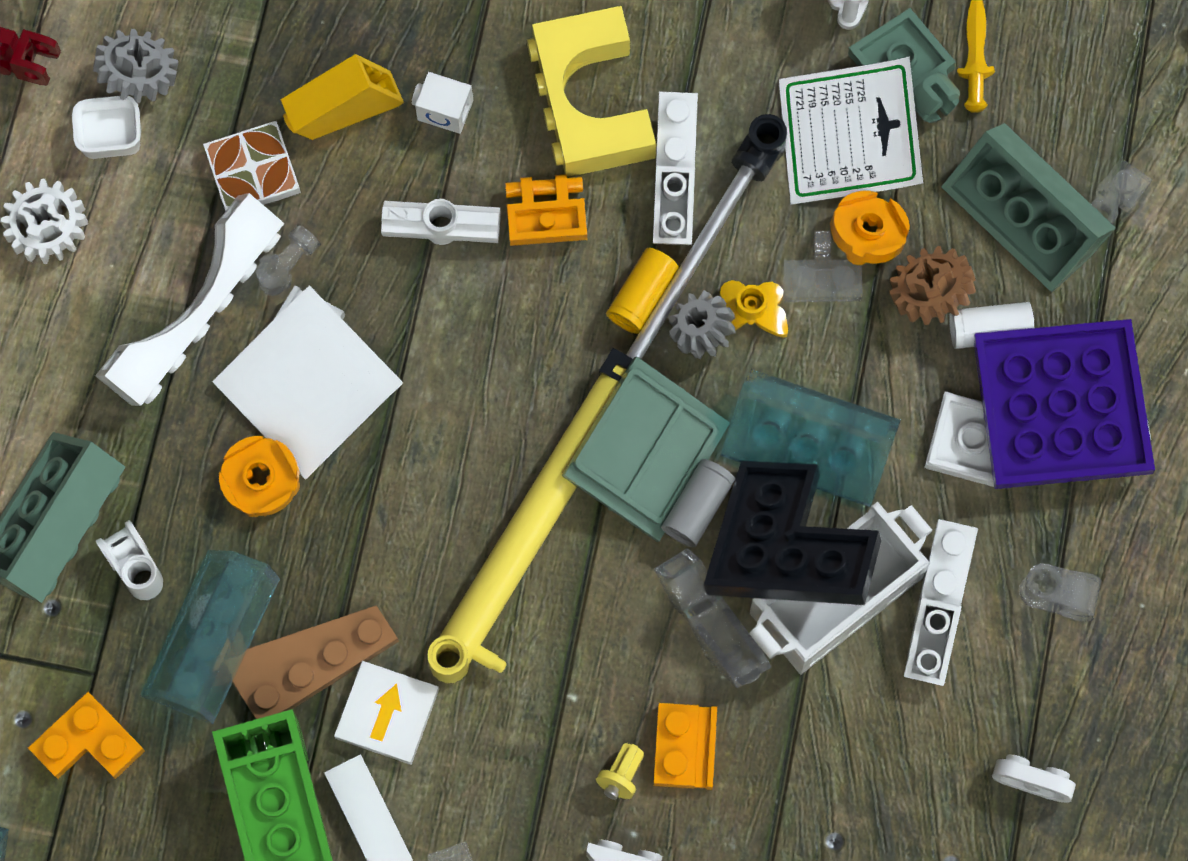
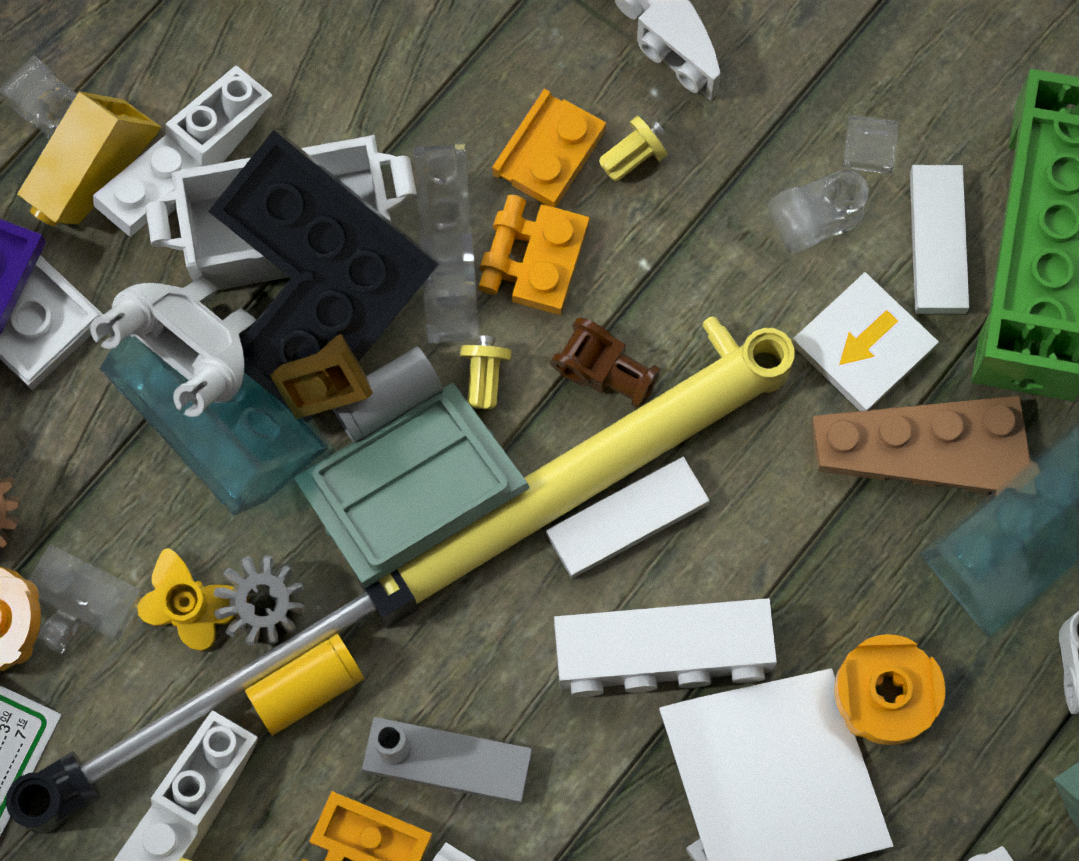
camera: 150 degrees left, 0 degrees up
none -> yellow slope [17,91,161,226]
none -> white connector [90,276,256,417]
none -> pearl gold slope [270,334,373,419]
none -> light grey piece [362,717,532,805]
none -> light yellow piece [460,336,512,410]
none -> light orange plate [478,195,590,316]
none -> white tile [546,456,710,579]
none -> reddish brown connector [550,317,661,409]
none -> white brick [554,598,777,697]
none -> clear piece [766,170,869,253]

